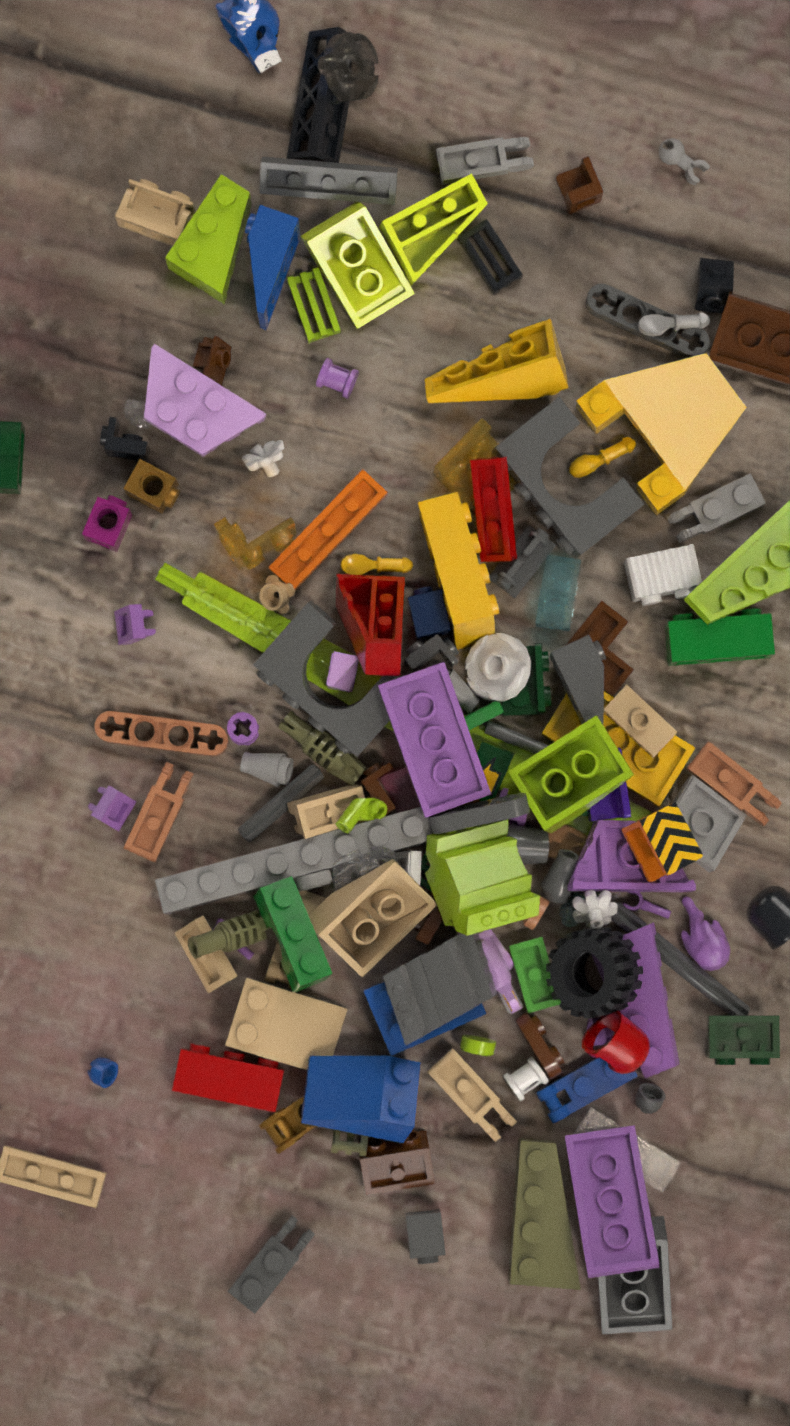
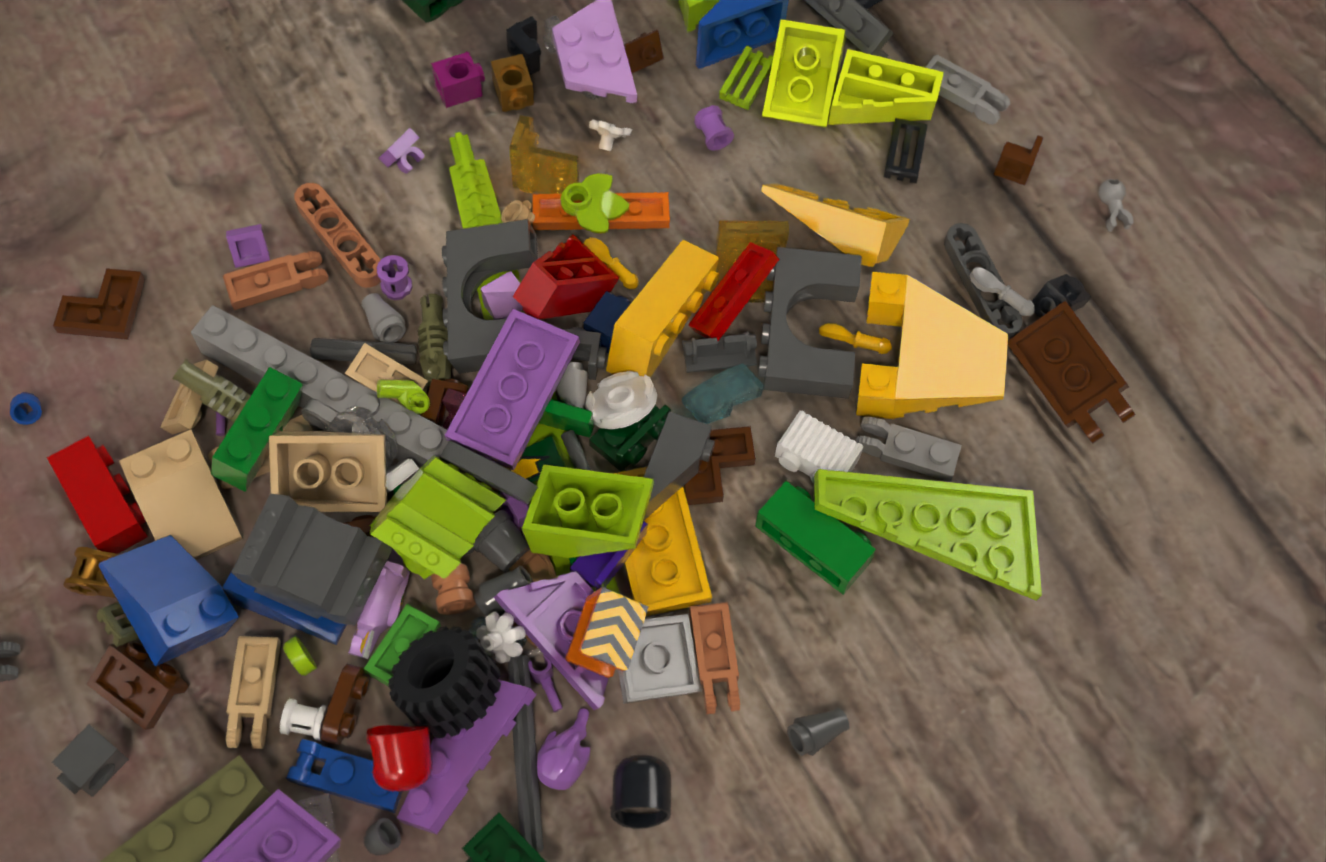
camera: 45 degrees right, 20 degrees down
tan plate [604,685,677,758] -> none
none -> reddish brown plate [53,268,145,340]
none -> lime plate [561,174,629,234]

